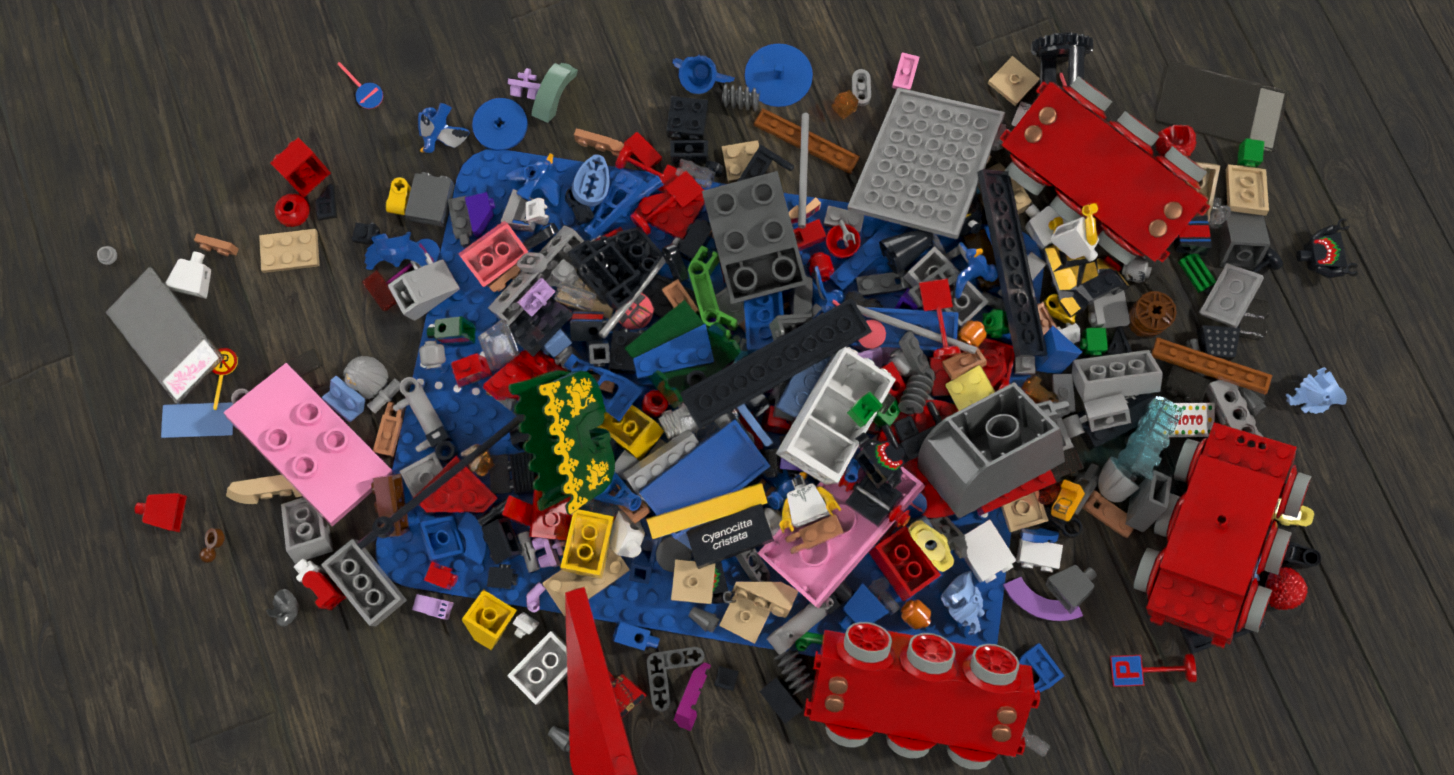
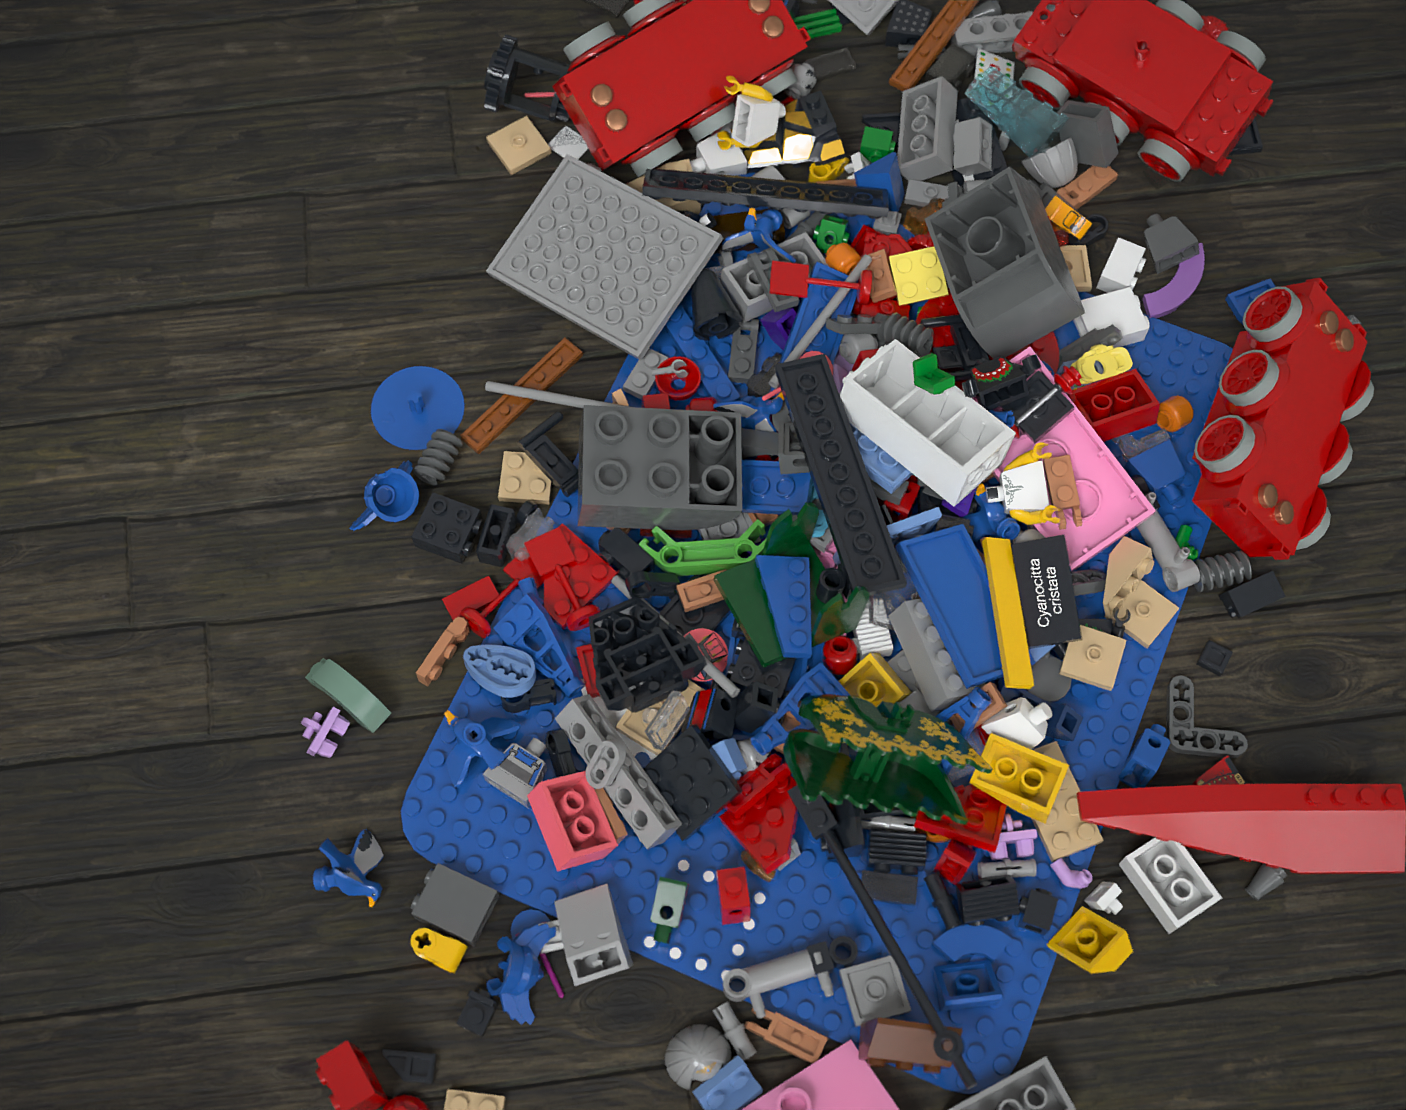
camera: 80 degrees left, 10 degrees down
blue piece [338,62,383,109] -> none
clear red tile [362,270,397,312] -> none
lavender leg [412,594,453,620] -> none
red plate [413,456,498,512] -> none
light grey head [419,340,446,369] -> none
red brick [424,562,458,590] -> none
dark grey hinge [448,196,473,248] -> none
clear orange brick [461,444,495,476] -> none
dark purple slope [465,192,496,238] -> none
blue piece [472,98,528,150] -> none
clear tile [478,320,519,371] -> none
lavender hips [517,278,555,316] -> none
white tile [526,198,548,222] -> none
light grey brick [551,259,579,291] -> none
magenta piece [673,662,711,731] -> none
dark grey cone [688,606,719,633] -> none
clear orange brick [831,89,859,120] -> none
light grey plate [852,69,871,106] -> none
bright pink plate [892,52,919,90] -> none
light blue helmet [941,571,985,635] -> none
blue tile [1020,528,1059,543] -> none
light grey bracket [1088,291,1130,328] -> none
piece [1110,654,1197,687] -> none
reddish brown wheel [1128,291,1177,338] -> none

